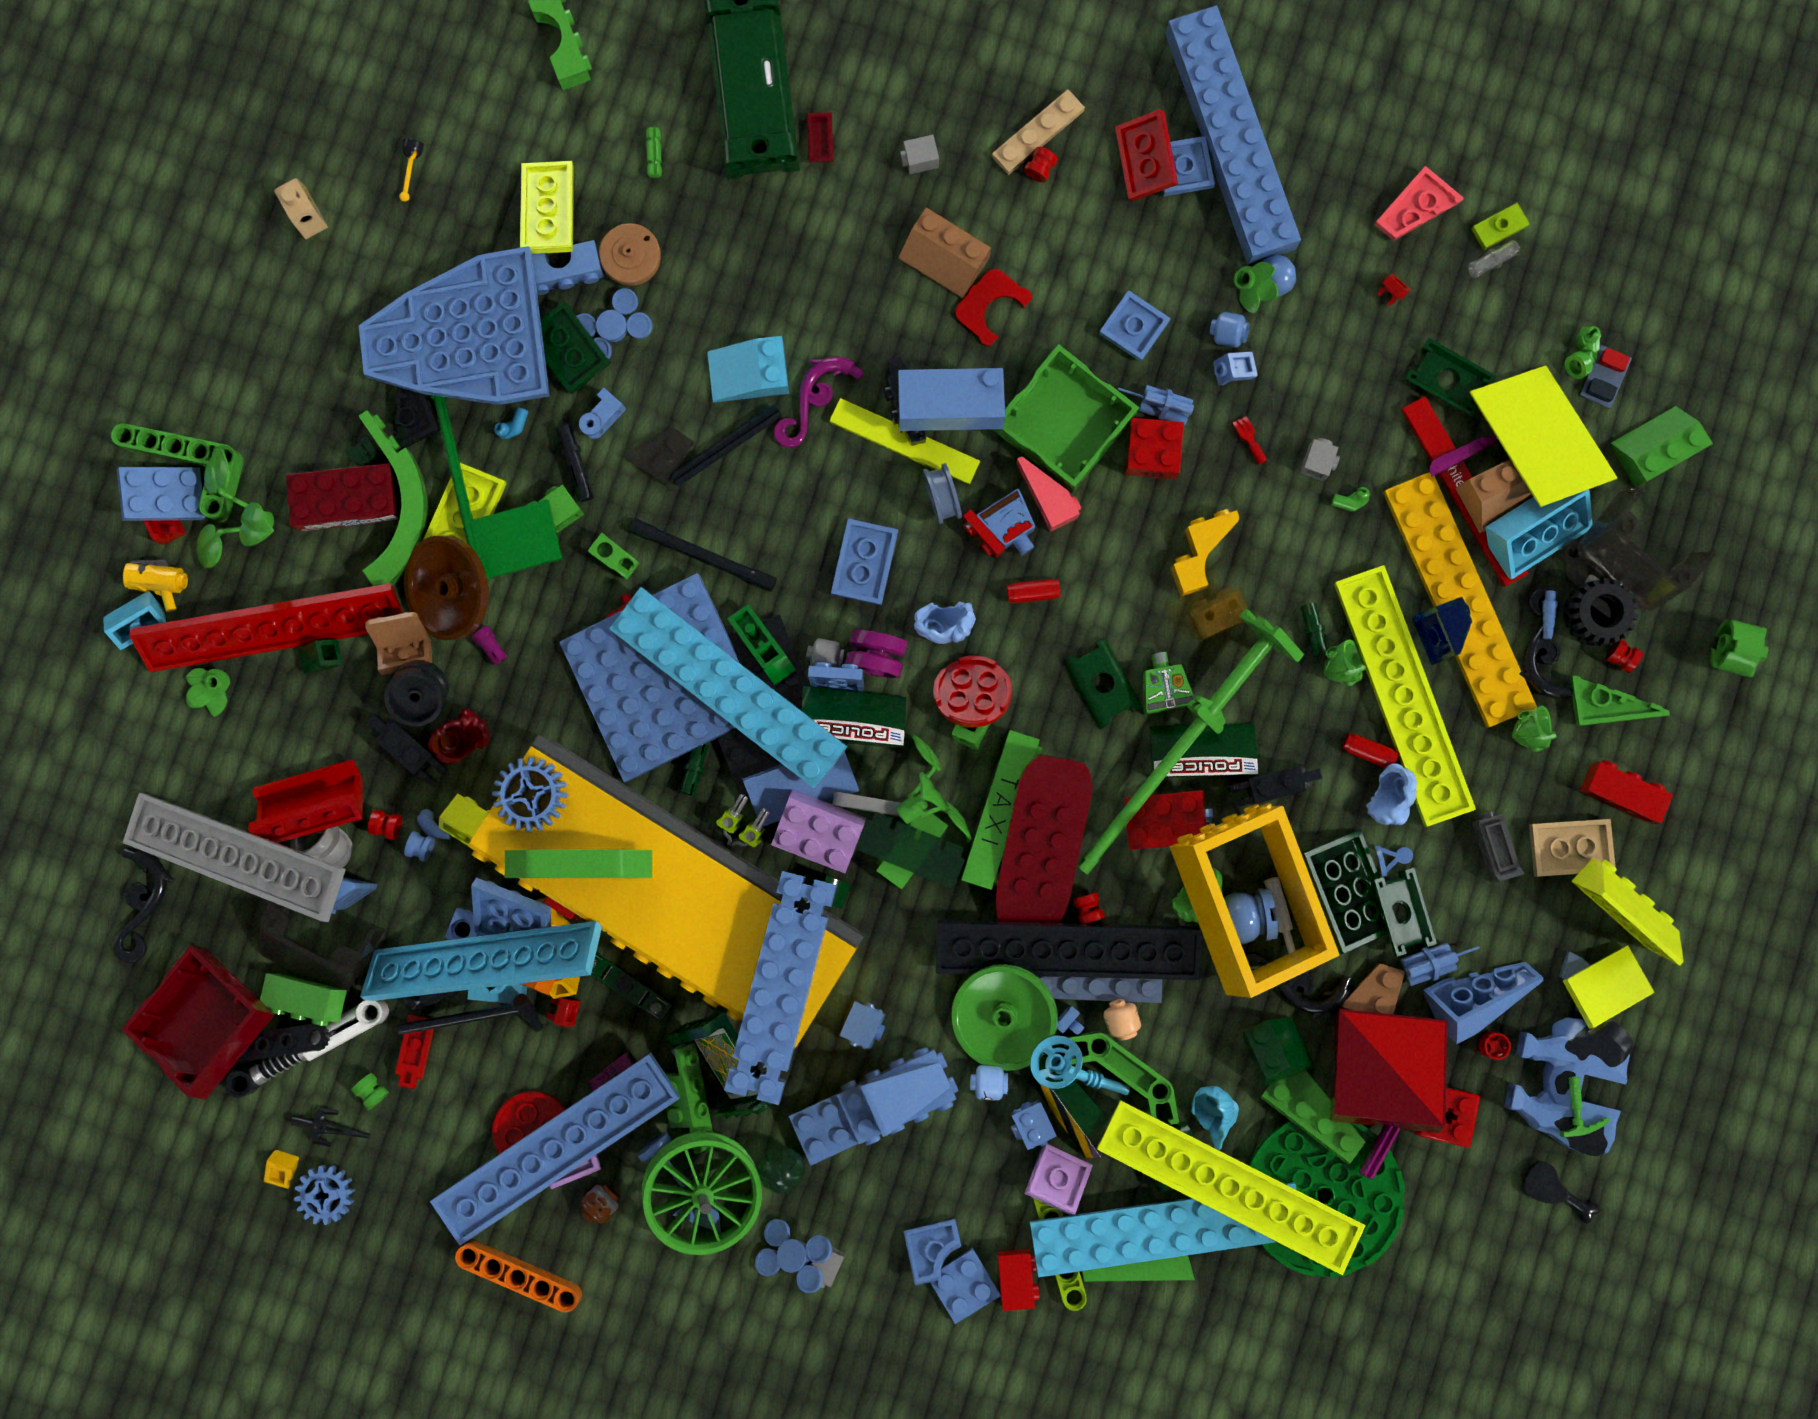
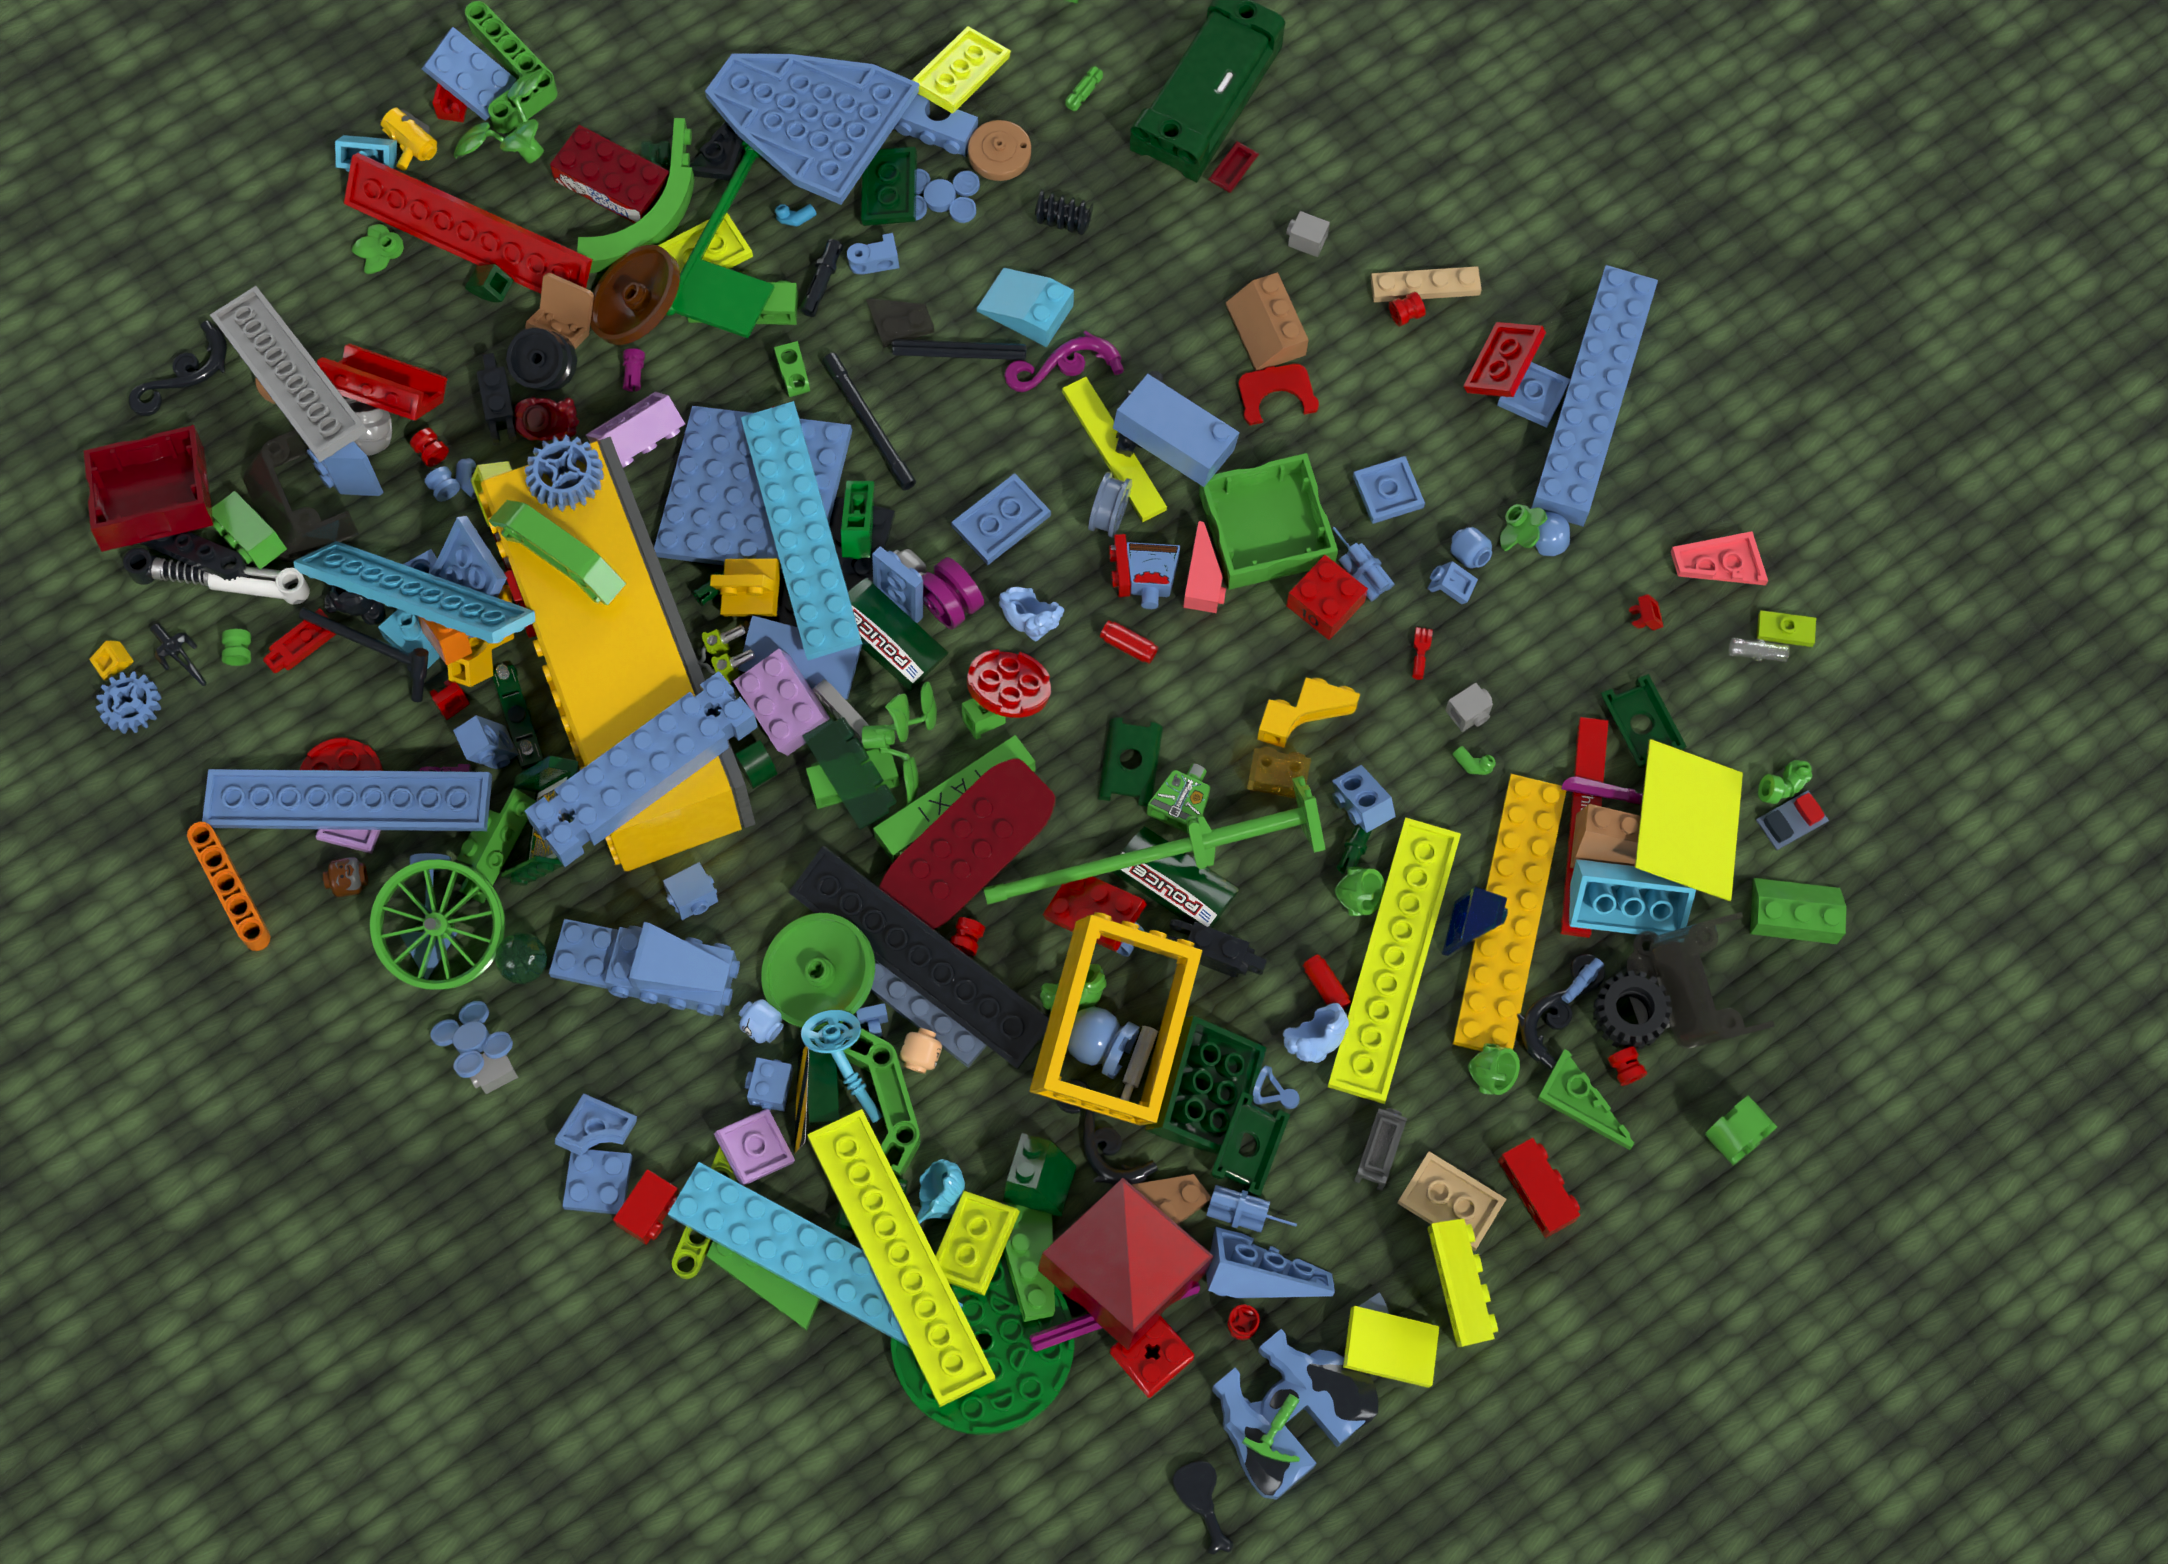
camera: 35 degrees right, 15 degrees down
none -> medium blue brick [453,715,519,769]
none -> lavender brick [586,392,685,467]
none -> yellow bracket [710,559,781,616]
none -> neon yellow tile [935,1191,1020,1296]
none -> black piece [1035,189,1093,235]
none -> medium blue brick [1332,765,1396,833]

